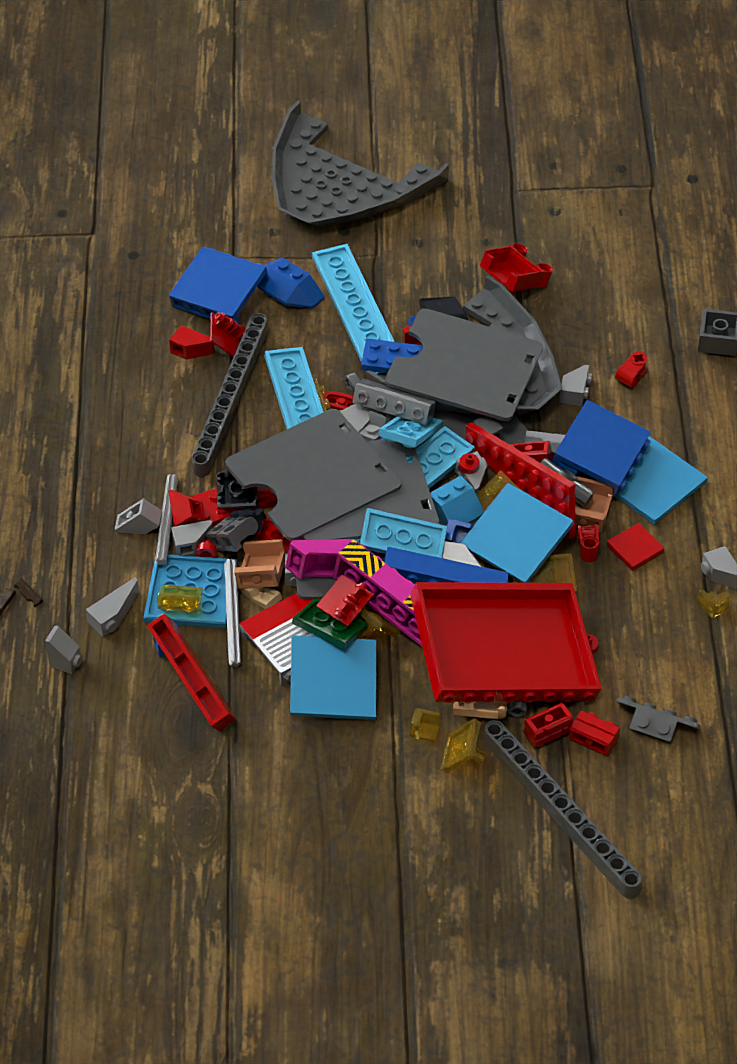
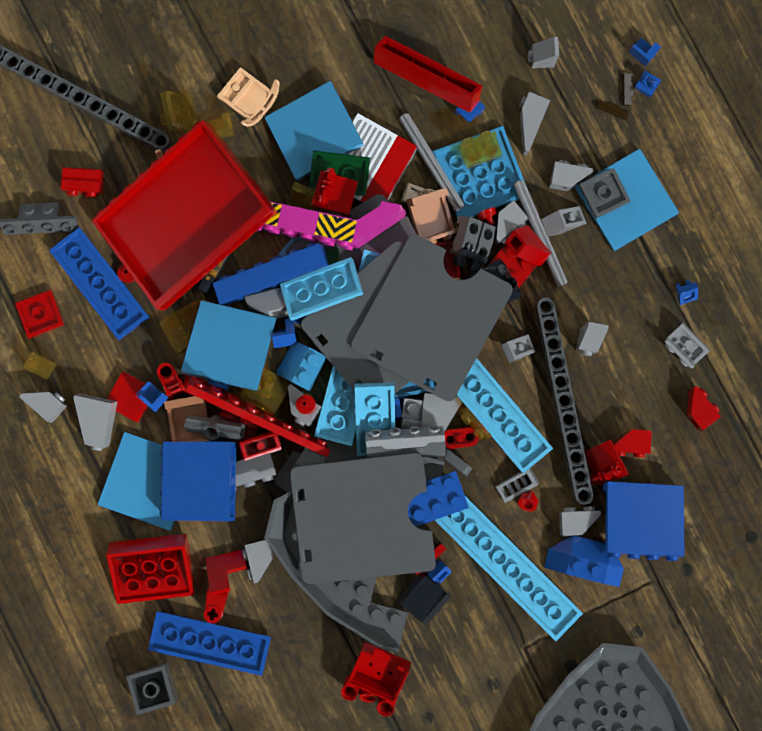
camera: 150 degrees right, 35 degrees up
red brick [524,703,573,748] -> none
none -> red tile [15,289,65,339]
none -> blue plate [49,227,150,341]
none -> light grey slope [74,393,117,451]
none -> red slope [106,533,194,604]
none -> blue panel [136,381,168,412]
none -> blue plate [148,611,271,676]
none -> red tile [205,549,247,595]
none -> light nougat piece [217,67,279,127]
none -> light grey slope [495,467,539,503]
none -> light grey slope [502,334,536,363]
none -> red tile [518,491,539,512]
none -> light grey slope [549,160,593,191]
none -> light grey slope [559,507,601,536]
none -> dark azure tile [575,149,679,252]
none -> light grey slope [576,322,608,357]
none -> dark grey plate [579,168,631,219]
none -> light grey bracket [665,323,710,369]
none -> blue tile [676,280,698,305]
none -> red slope [687,386,721,431]

